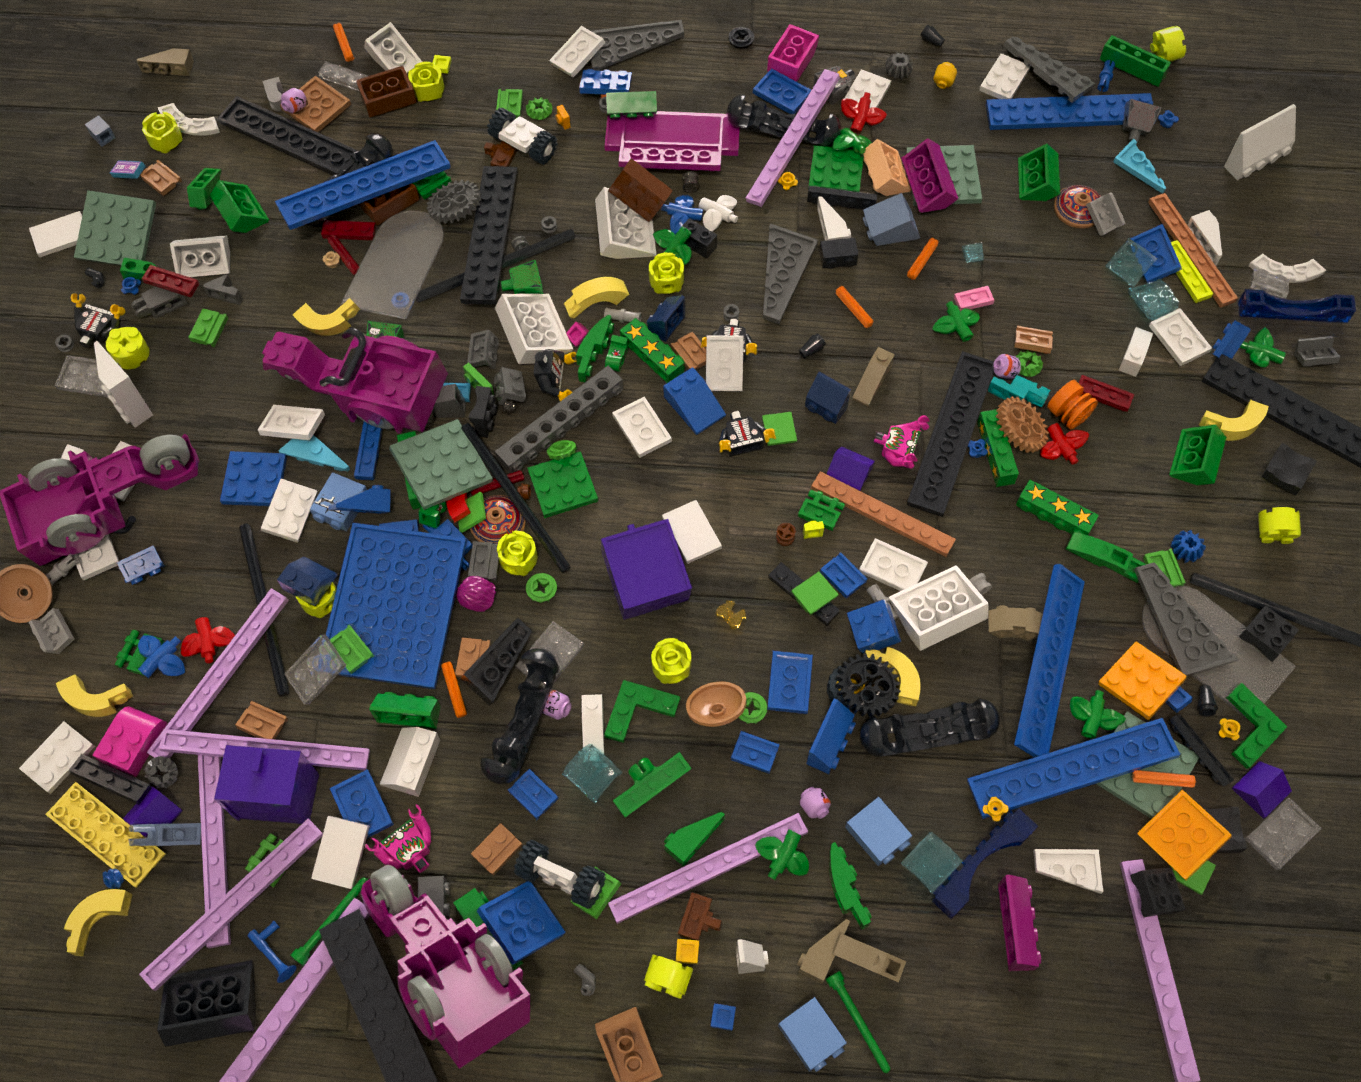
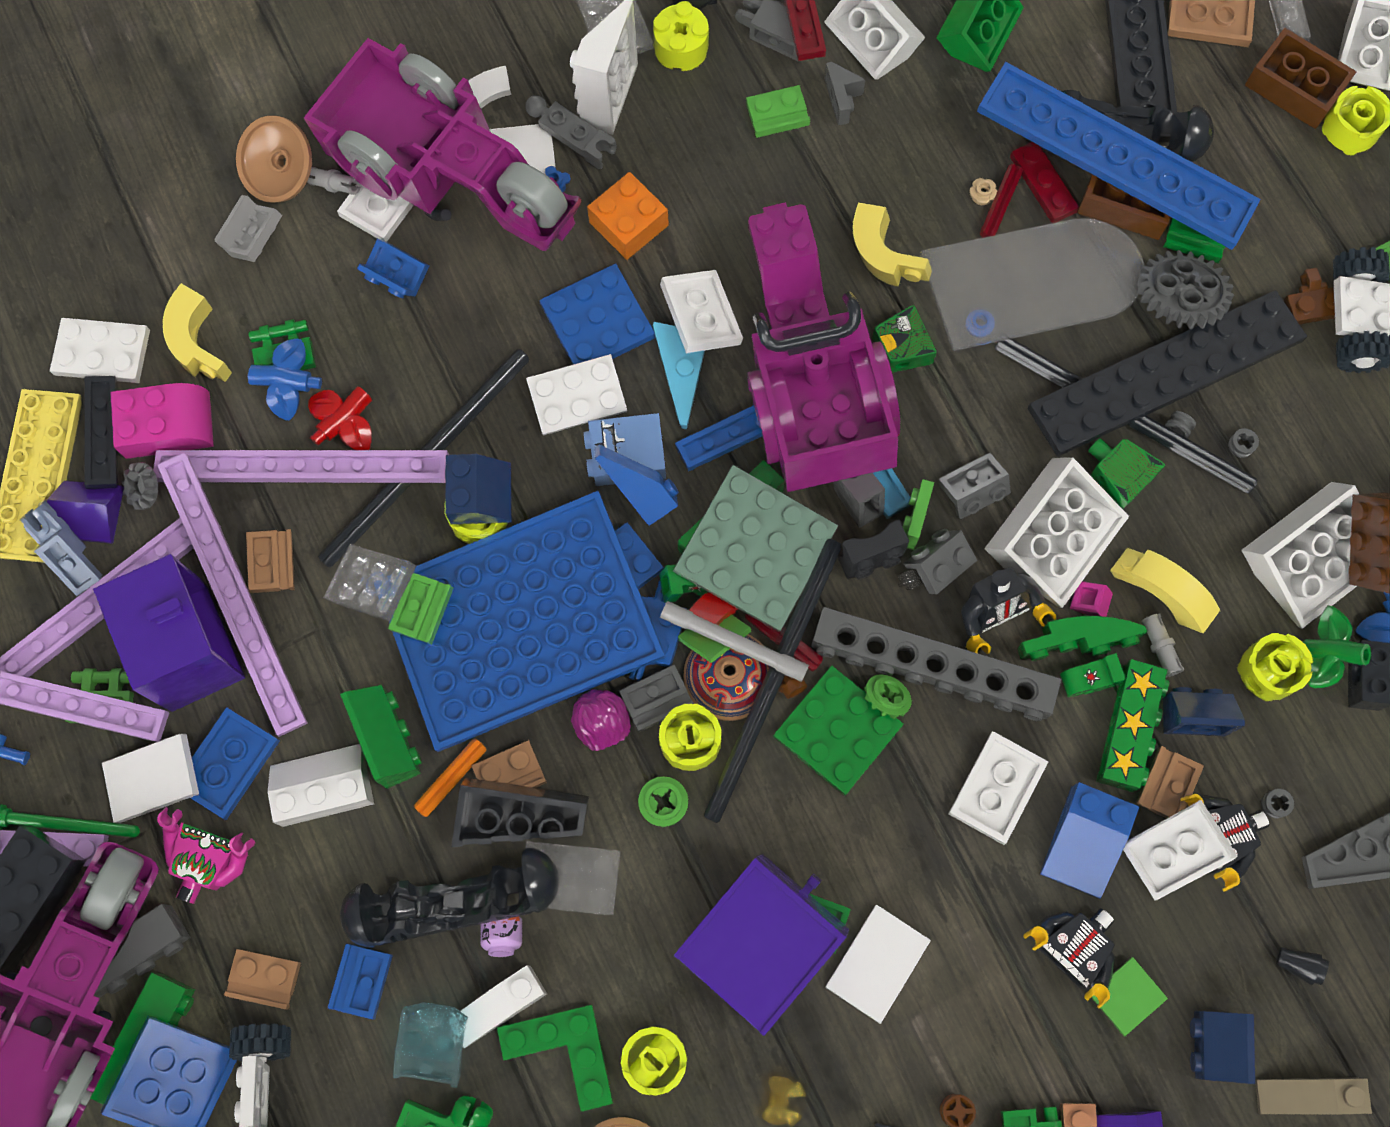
camera: 60 degrees right, 10 degrees up
none -> dark grey plate [525,95,617,169]
none -> orange brick [587,172,669,260]
none -> light grey piece [660,601,809,682]

